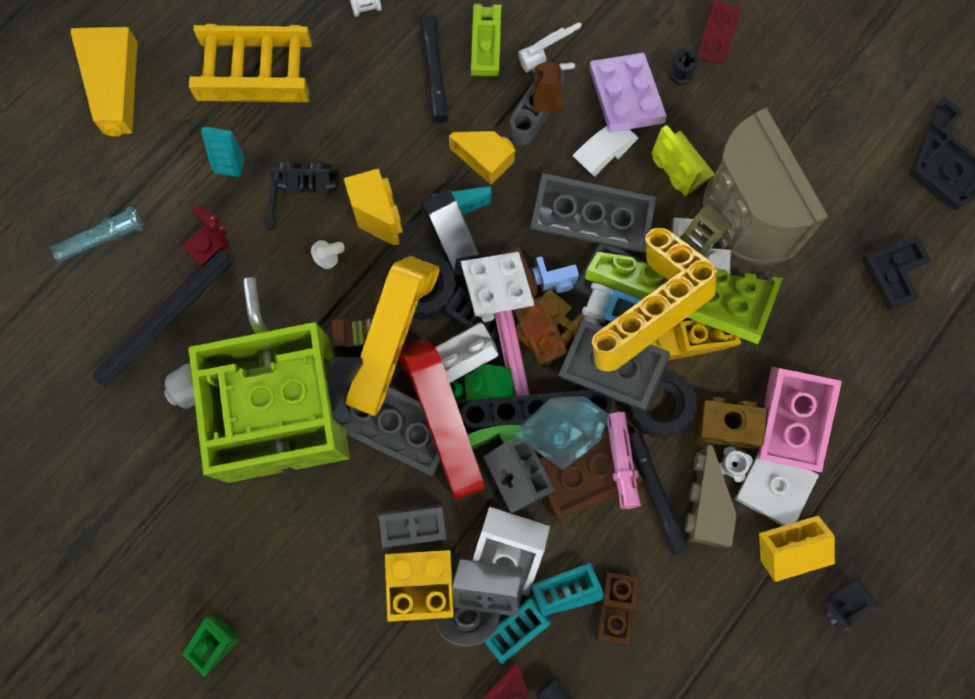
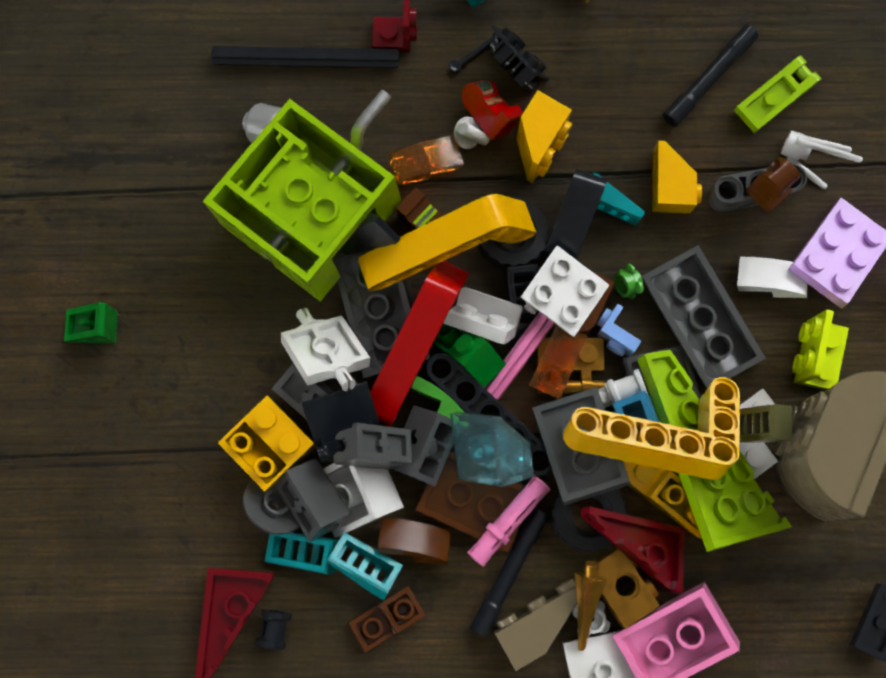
camera: 50 degrees right, 5 degrees up
none -> white plate [281,308,370,391]
none -> black hinge [301,381,380,464]
none -> dark grey hinge [334,423,412,470]
none -> reddish brown slope [378,517,451,565]
none -> clear orange slope [388,135,464,185]
none -> red leg [461,79,524,141]
none -> pearl gold piece [575,561,607,651]
none -> dark red wing [581,507,685,594]
none -> bright green plate [613,263,644,299]

